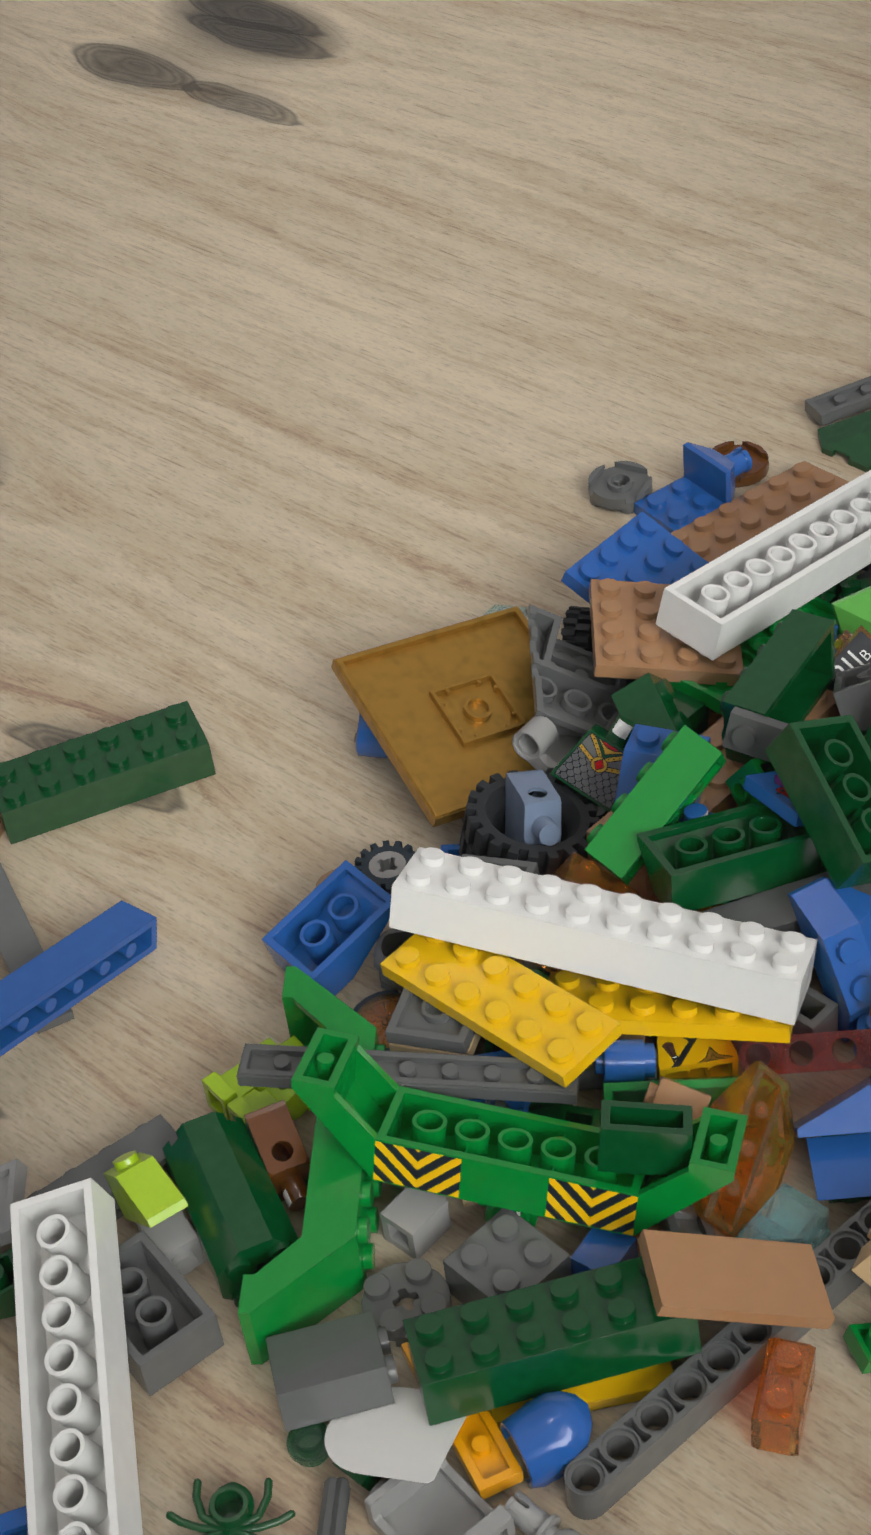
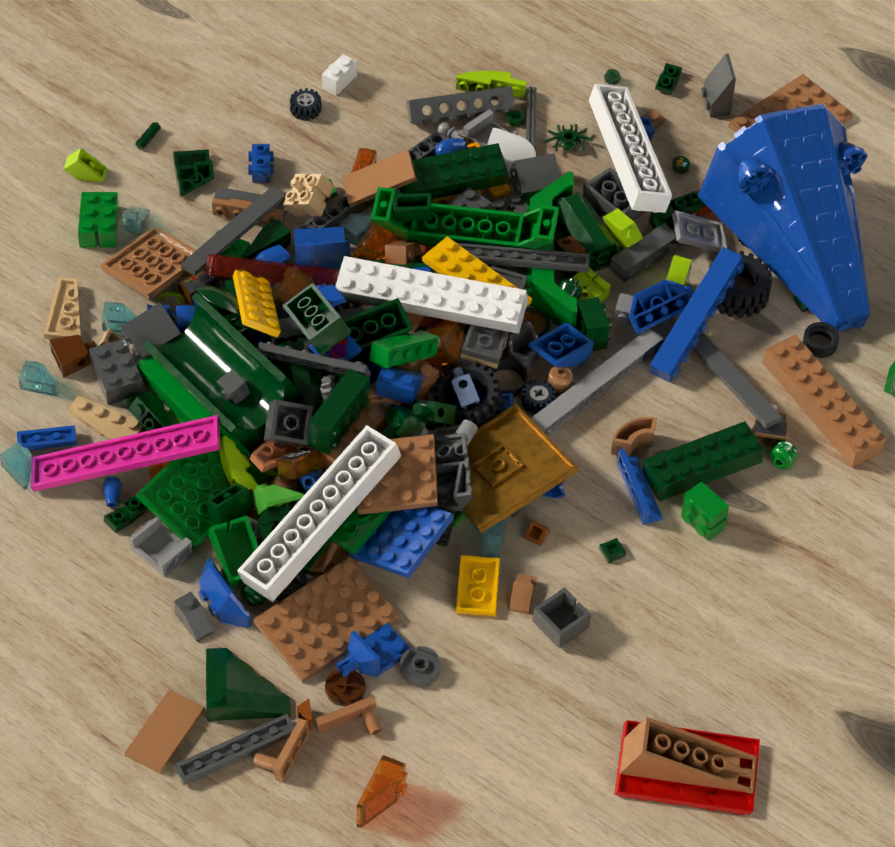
camera: 170 degrees right, 10 degrees up
none -> medium nougat piece [253,718,310,782]
none -> dark orange slope [297,699,313,731]
none -> medium nougat piece [315,696,382,735]
none -> clear orange slope [357,755,408,828]
none -> yellow tile [456,555,500,616]
none -> medium nougat slope [509,573,537,614]
none -> light grey beam [531,328,665,436]
none -> dark grey piece [533,587,591,648]
none -> dark green head [559,278,583,301]
none -> dark green brick [576,297,612,351]
none -> dark green tile [599,538,626,563]
none -> medium nougat brick [611,417,657,457]
none -> light grey brick [614,293,633,325]
none -> piece [614,717,760,815]
none -> blue fence [617,449,662,525]
none -> blue wedge [629,279,694,334]
none -> lime slope [666,255,692,286]
none -> green piece [681,481,729,541]

